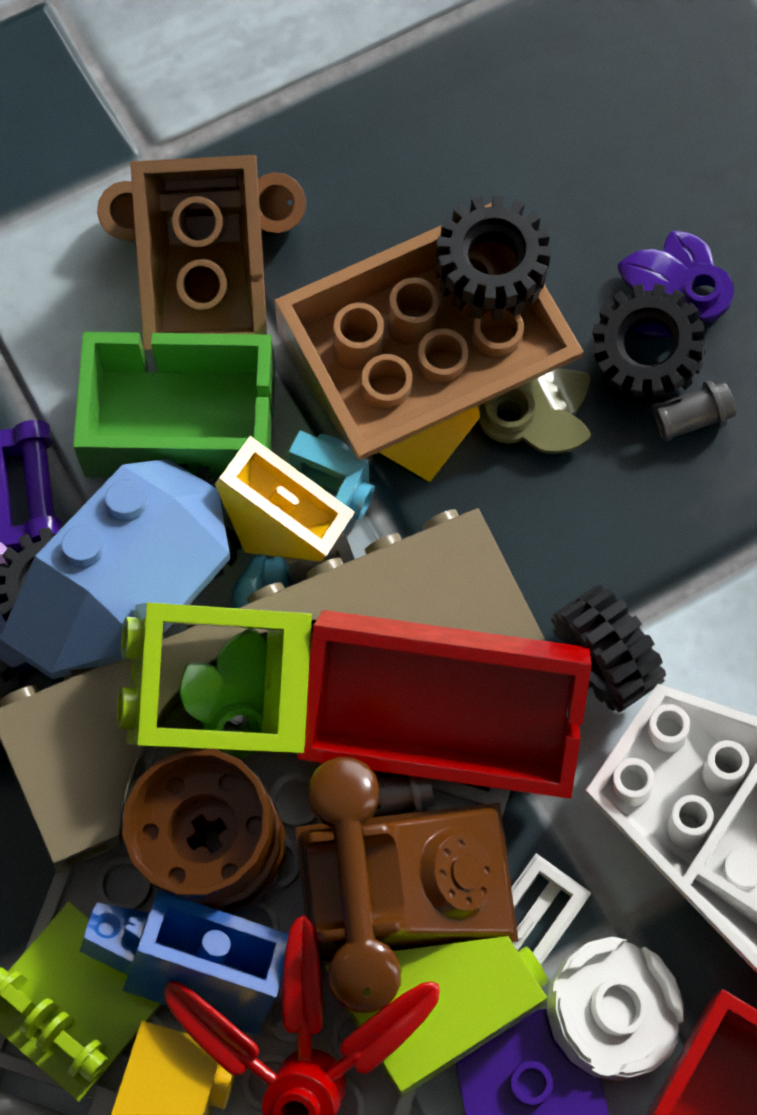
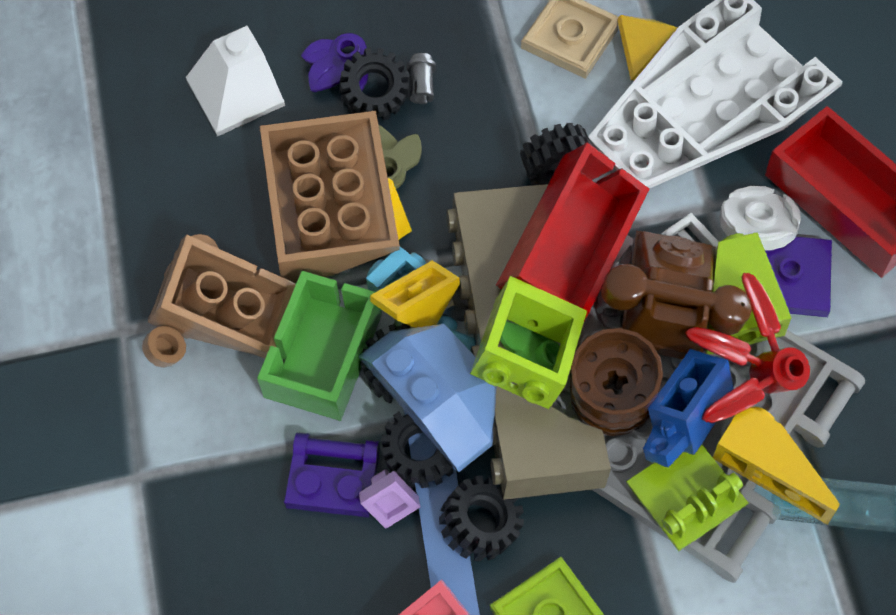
camera: 70 degrees left, 5 degrees down
black tyre [435,195,552,320] -> none
none -> white slope [186,26,285,137]

